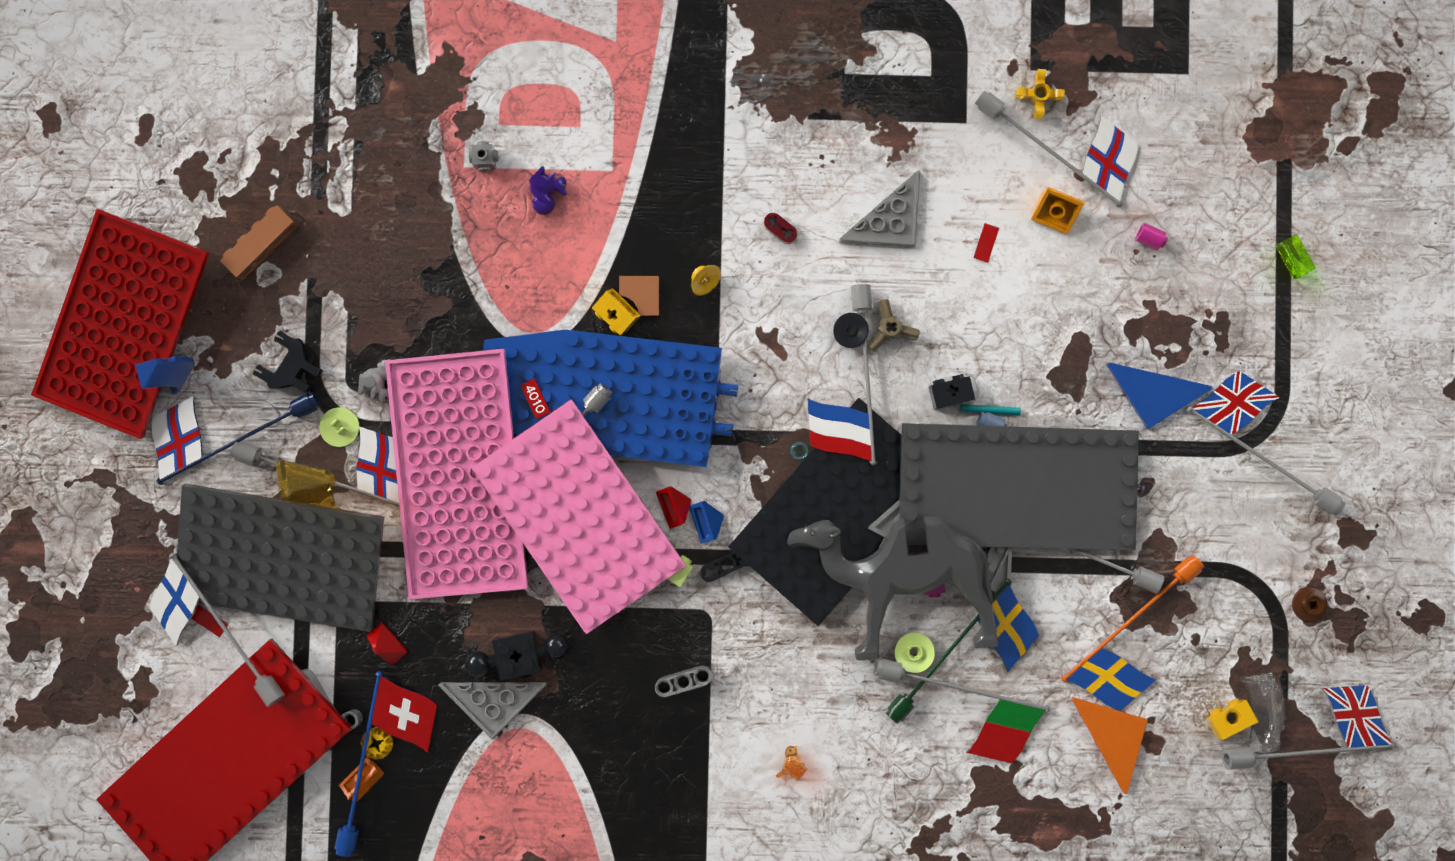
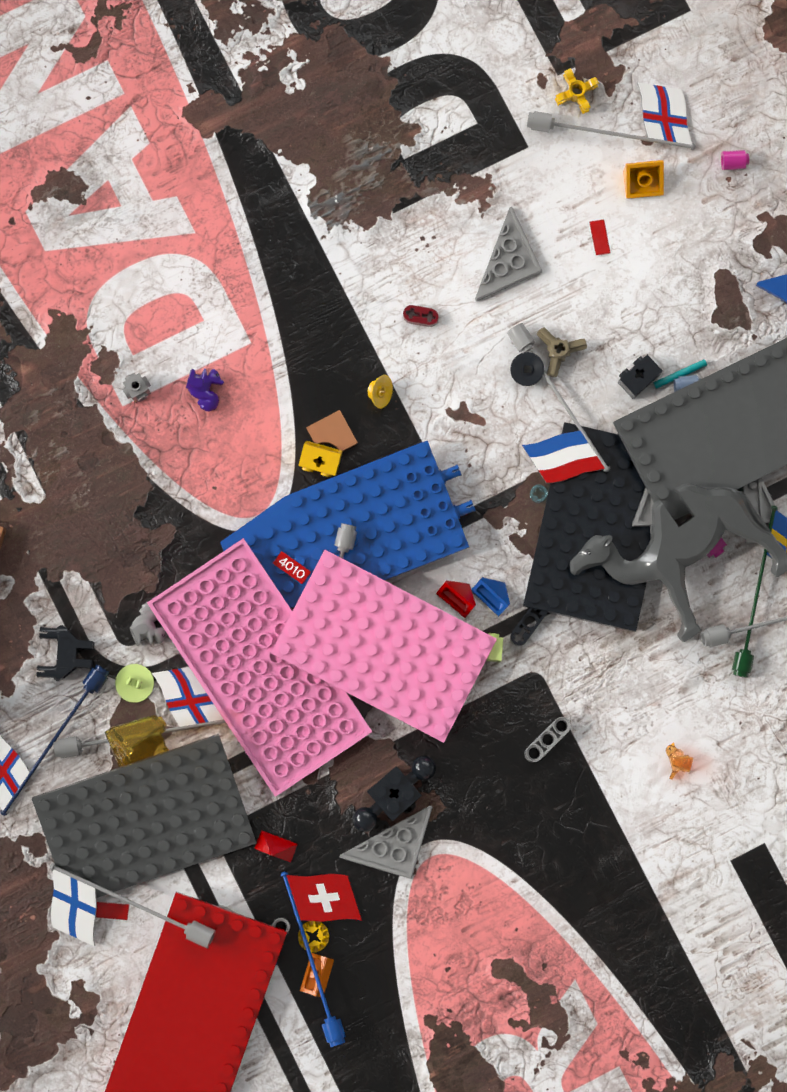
camera: 30 degrees left, 5 degrees down
yellowish green dish [894,632,935,673] -> none

